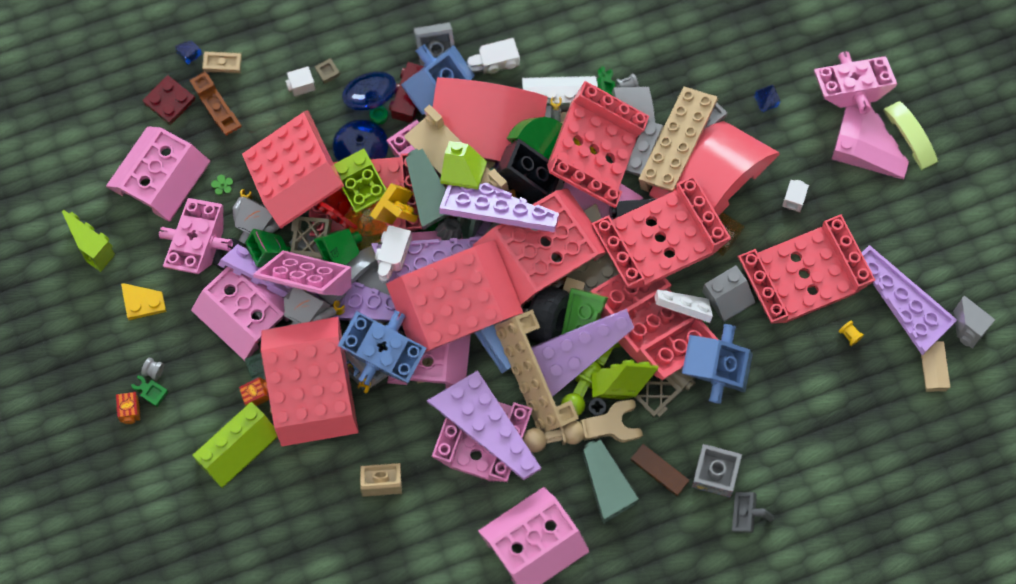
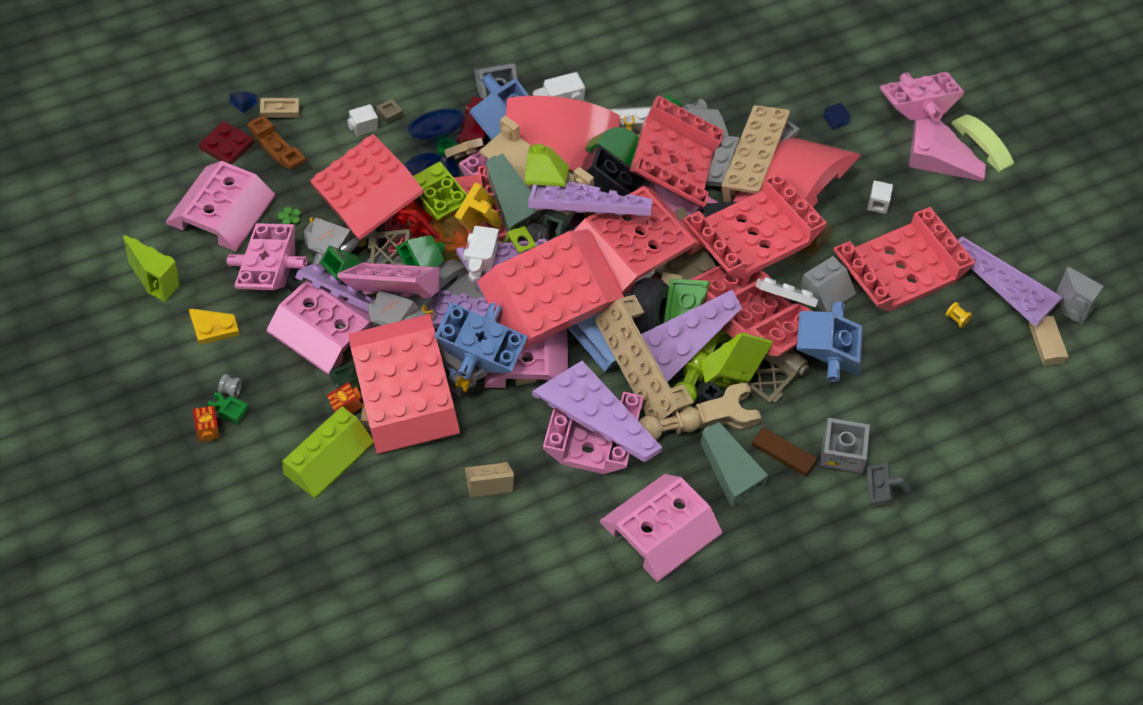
camera: 10 degrees left, 15 degrees down
none -> tan plate [444,138,483,159]
none -> lime bracket [502,226,536,254]

